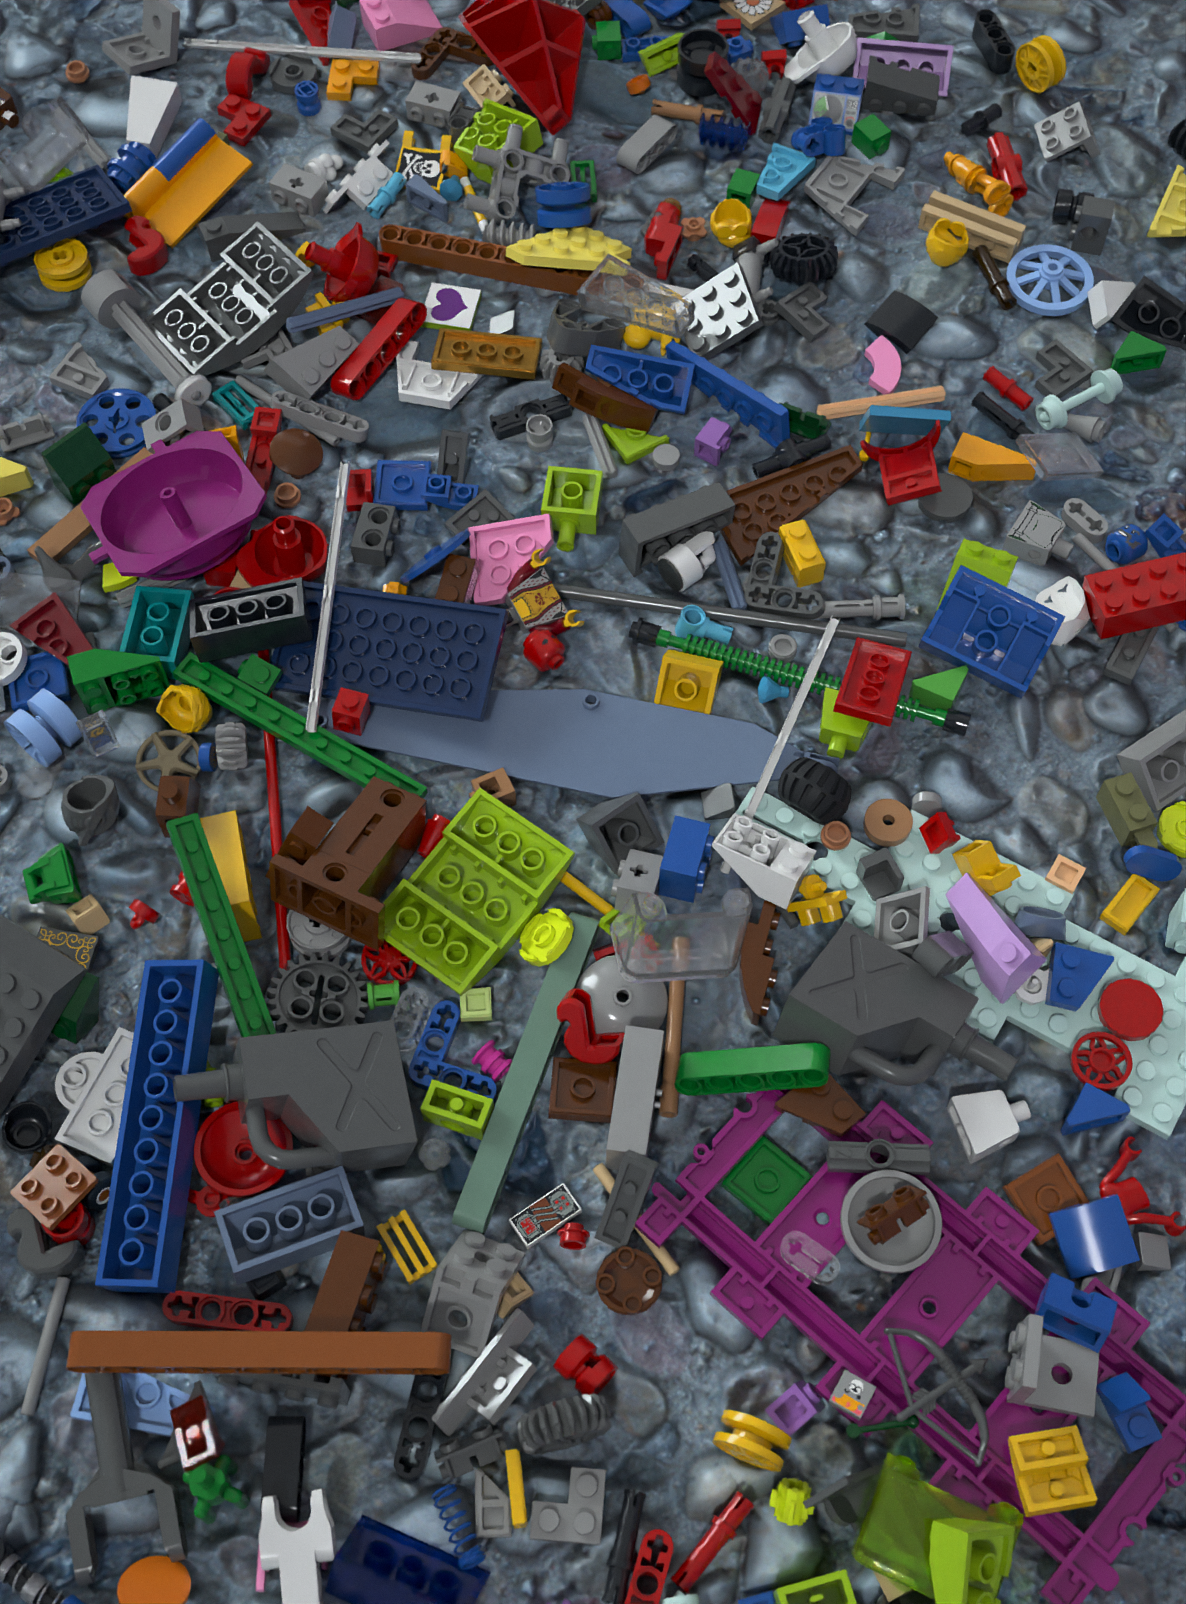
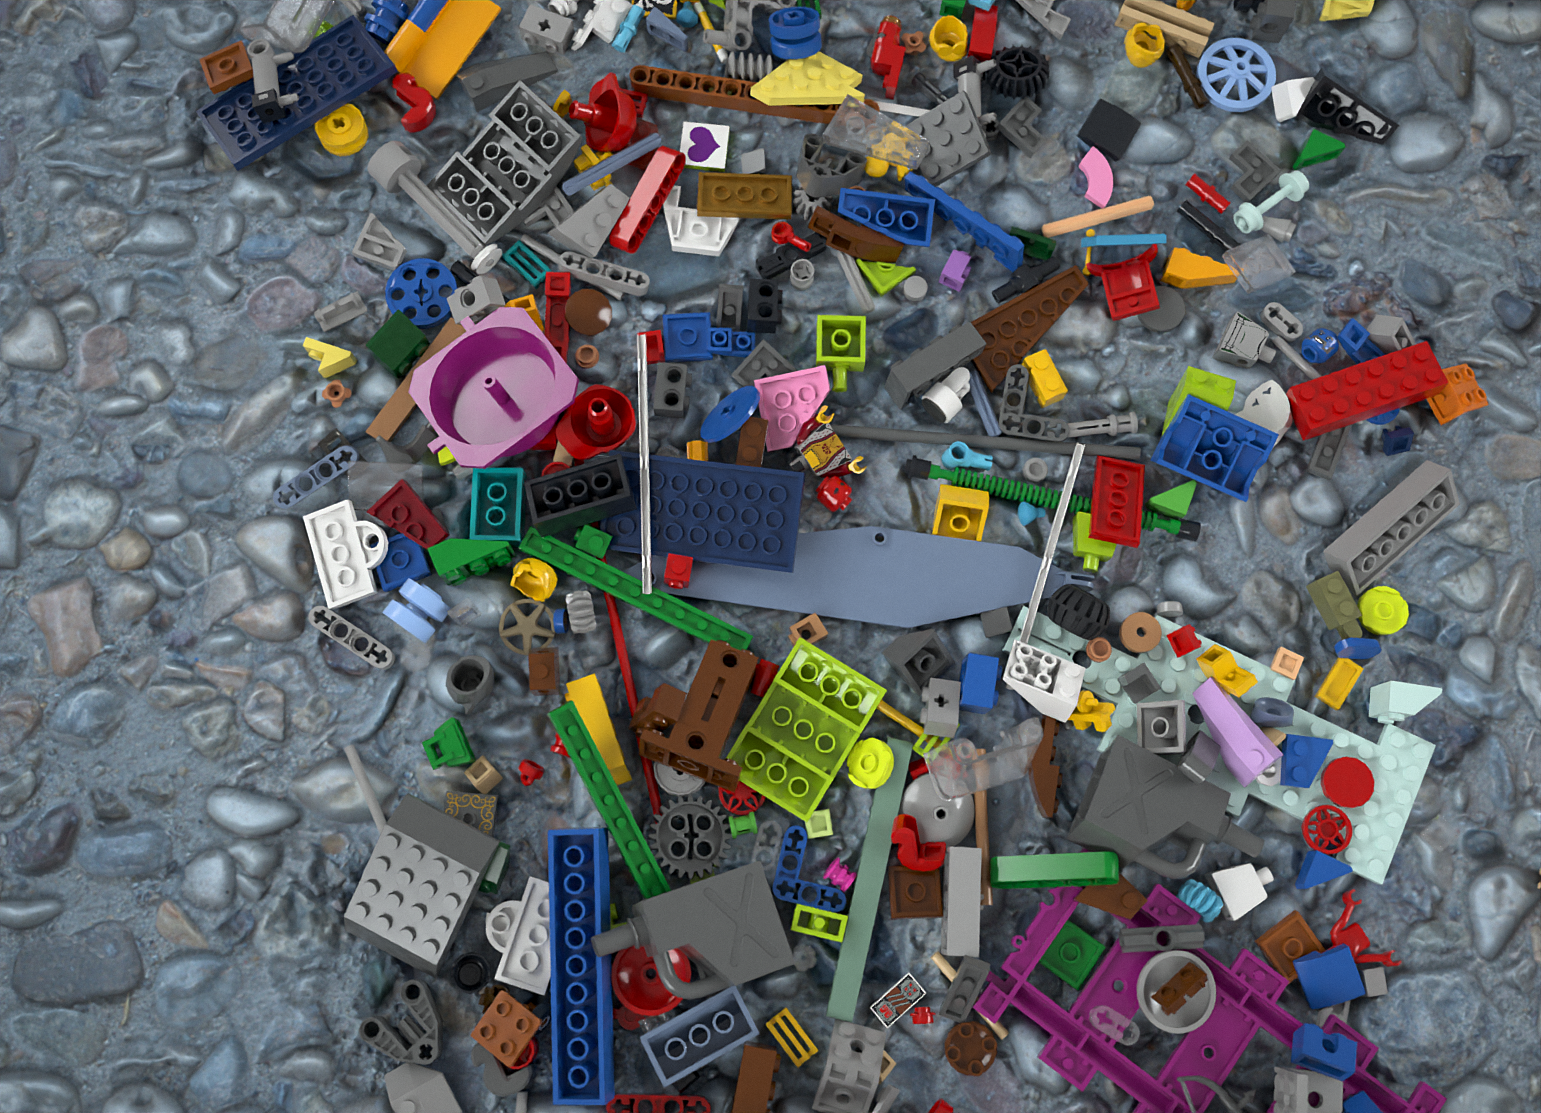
camera: 10 degrees left, 15 degrees up
none -> black brick [747,278,783,334]
none -> red plate [771,221,811,252]
none -> medium azure gear [1176,879,1223,922]

